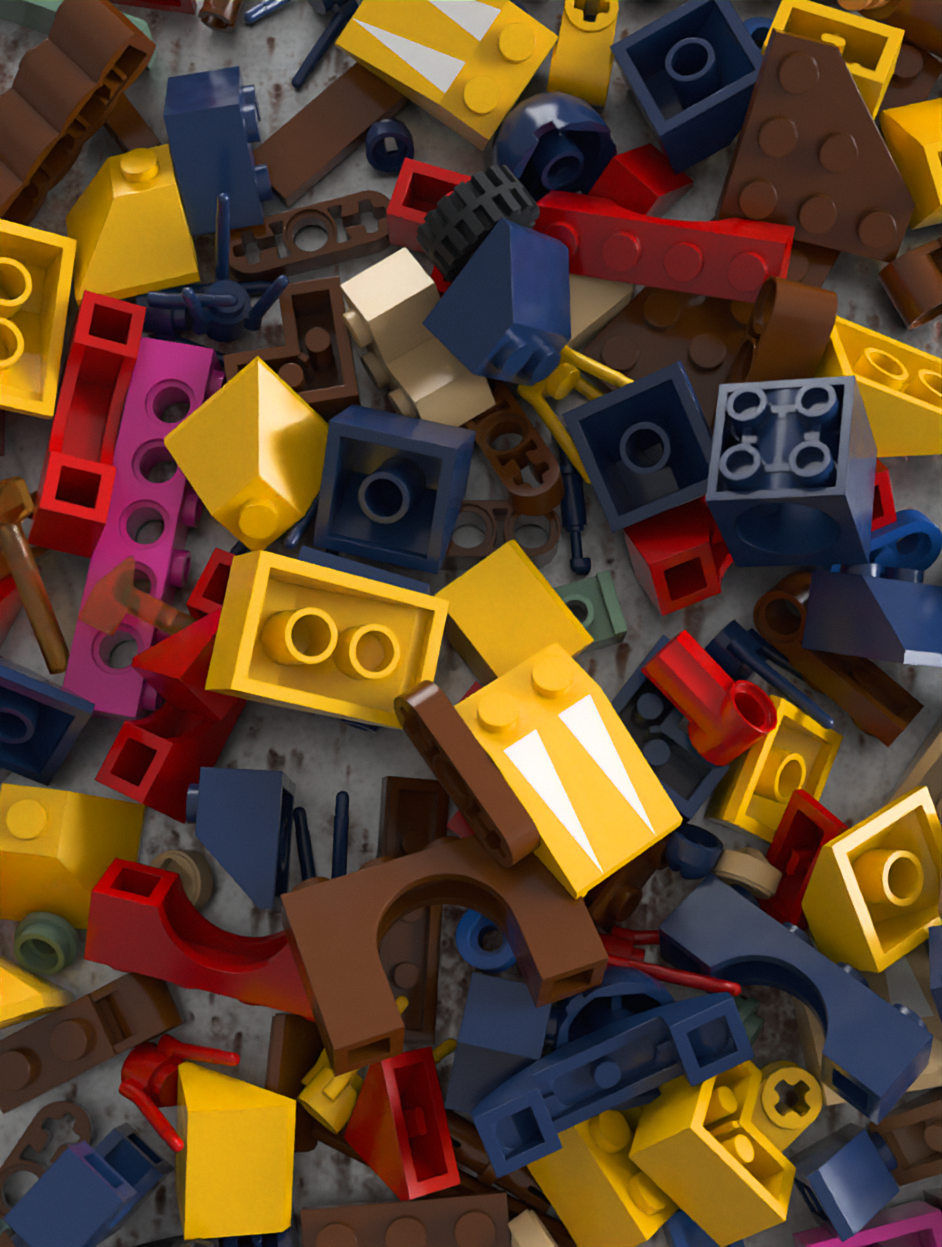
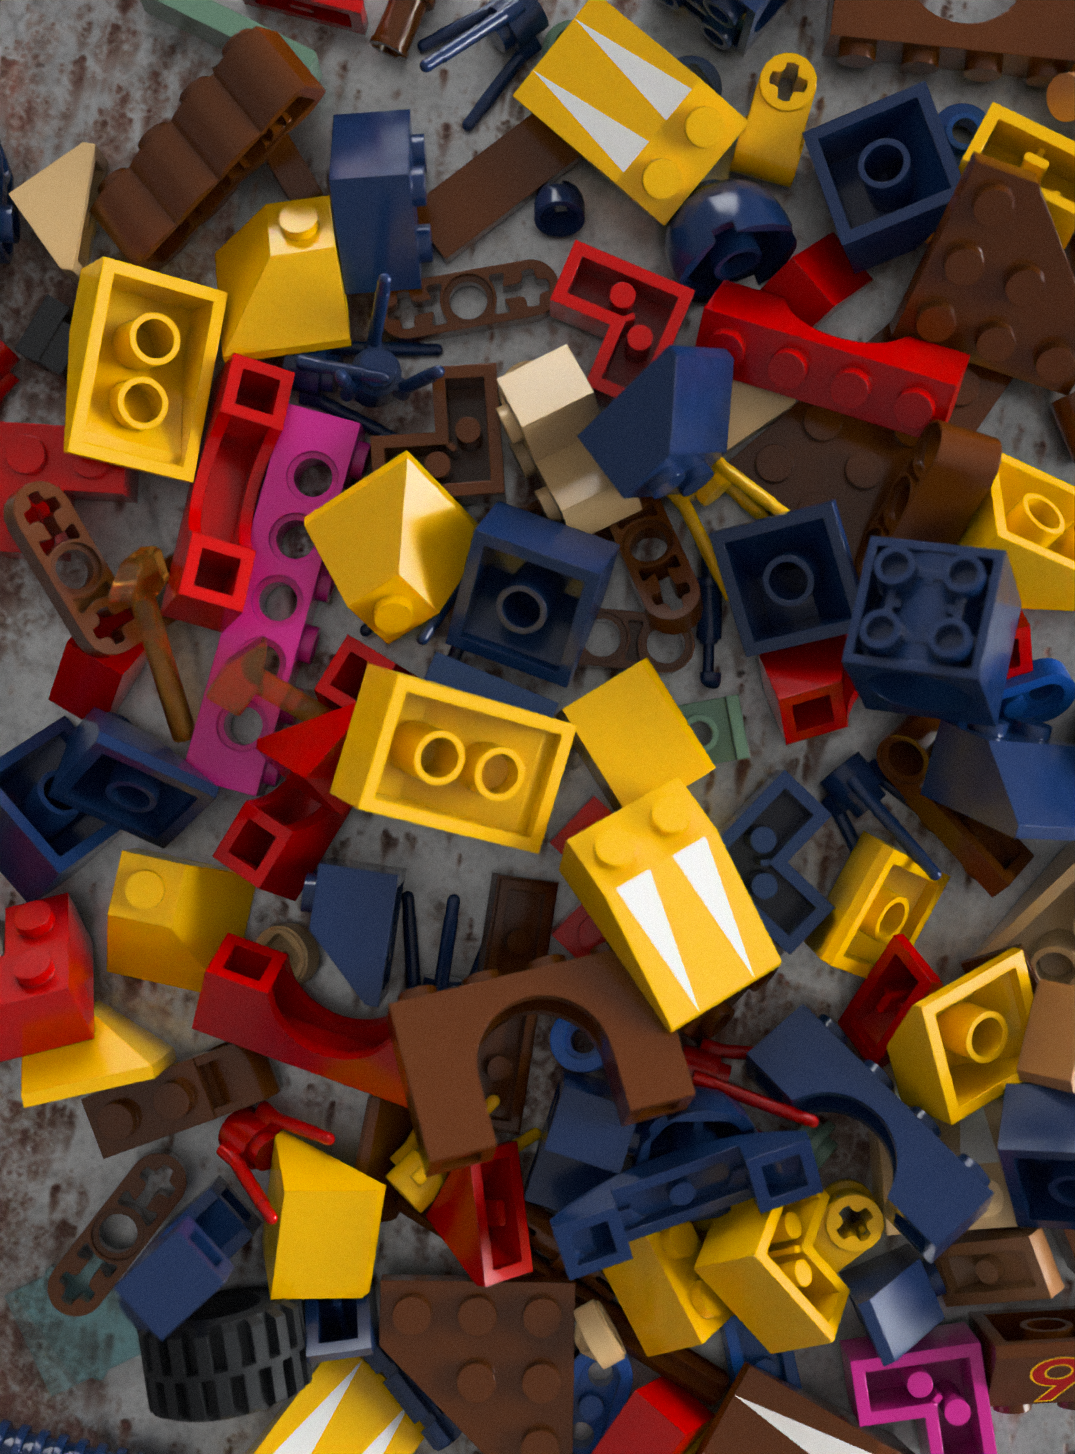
camera: 10 degrees right, 10 degrees up
sand green plate [14,912,80,975] -> none
reddish brown beam [394,680,540,867] -> none
black tyre [416,165,540,283] -> none
red piece [641,629,778,766] -> none
dark blue hinge [665,823,724,880] -> none
tan tile [711,847,782,900] -> none

